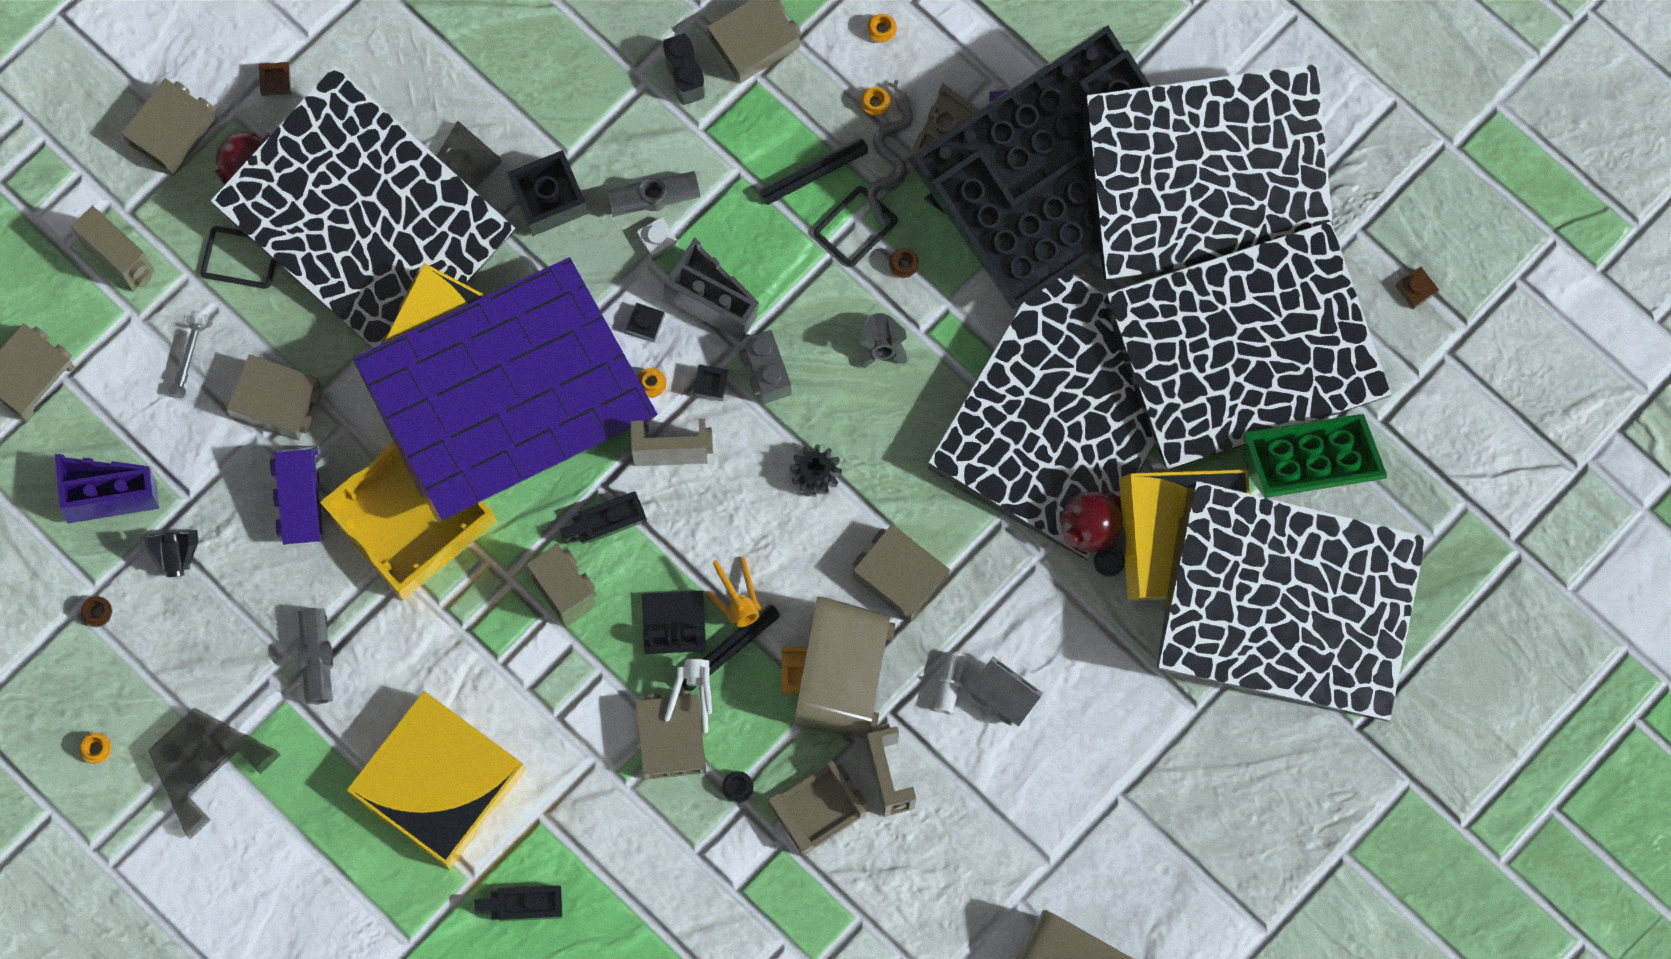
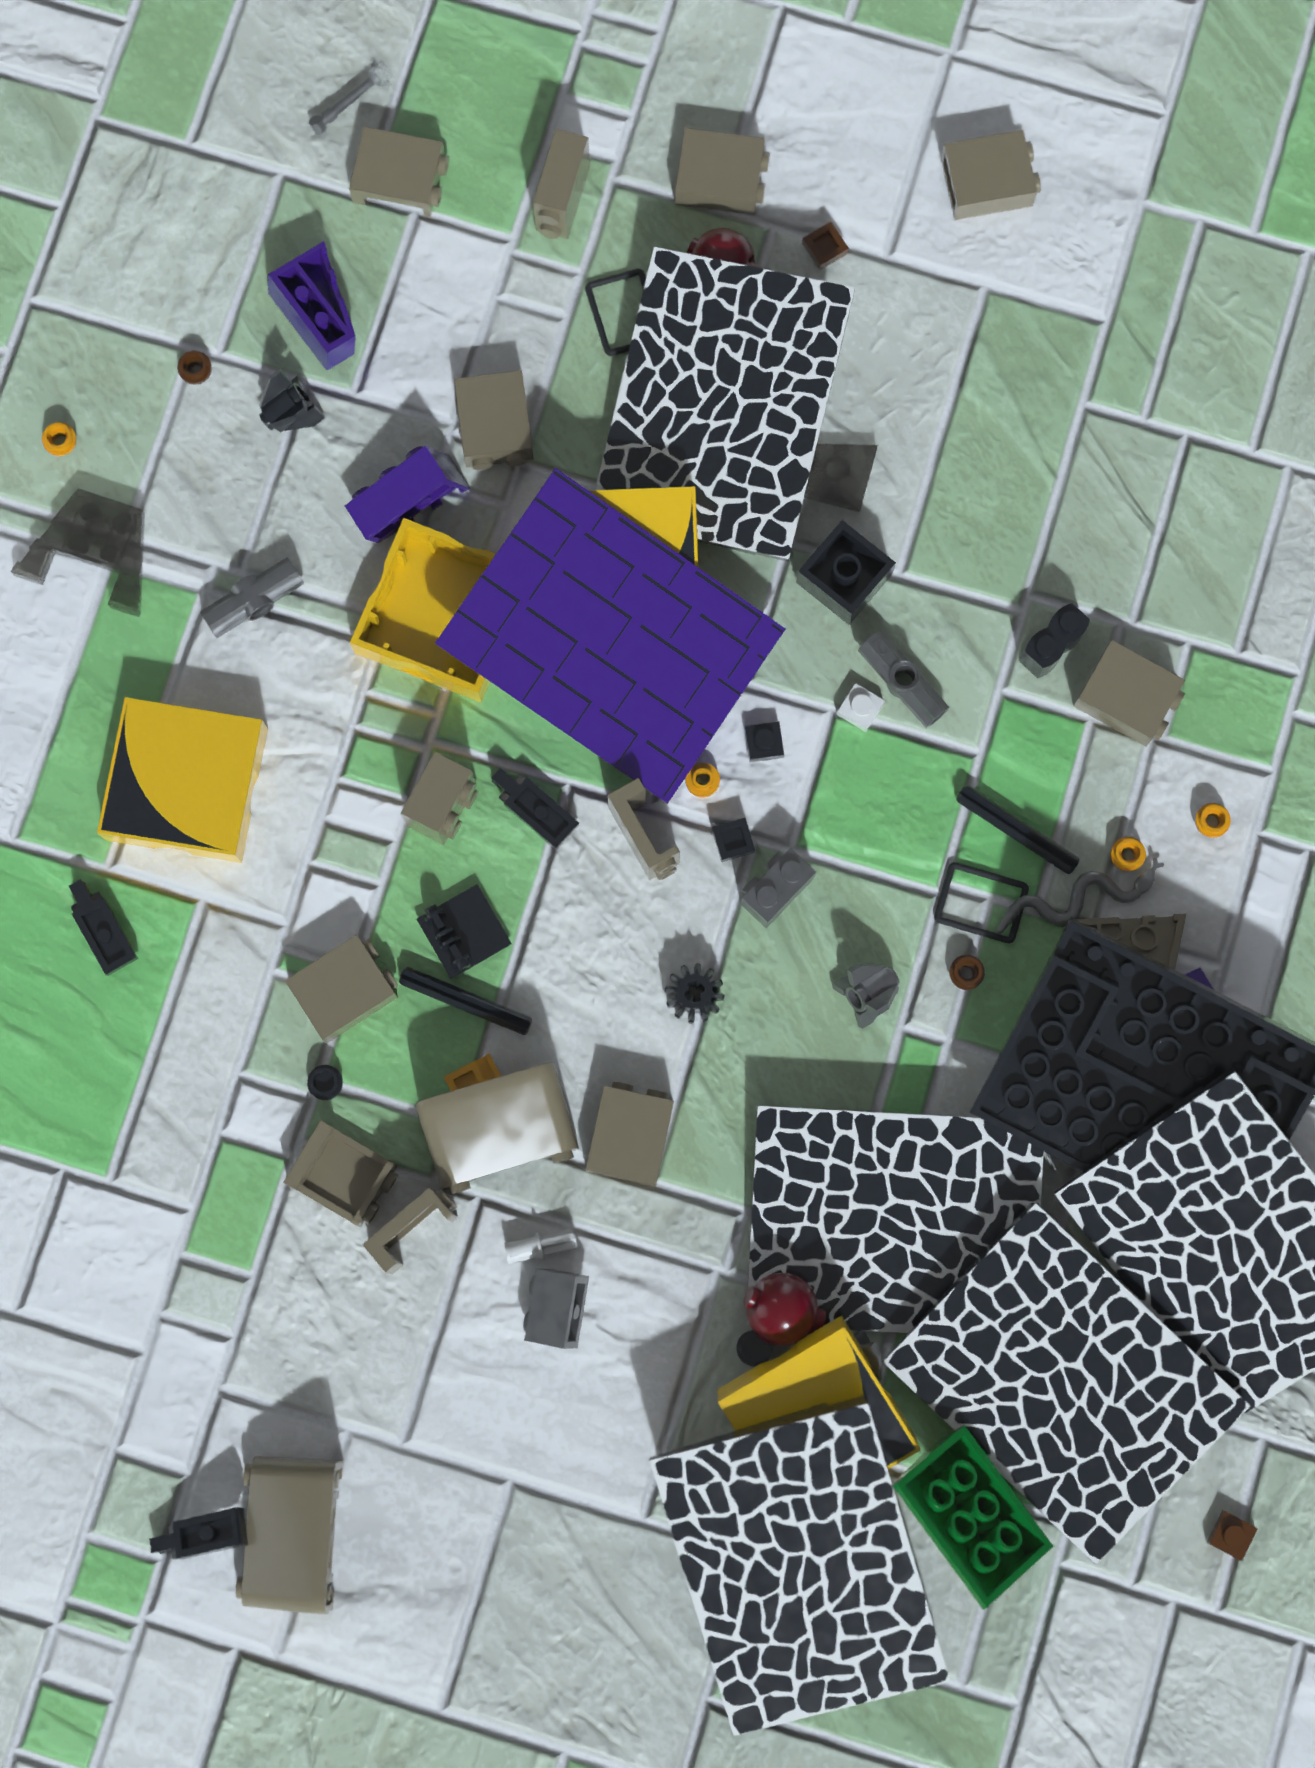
camera: 65 degrees right, 5 degrees up
flat silver piece [169,310,213,398] -> none
flat silver wedge [663,237,759,341] -> none
white plant [664,659,712,733] -> none
light orange plant [706,557,761,627] -> none

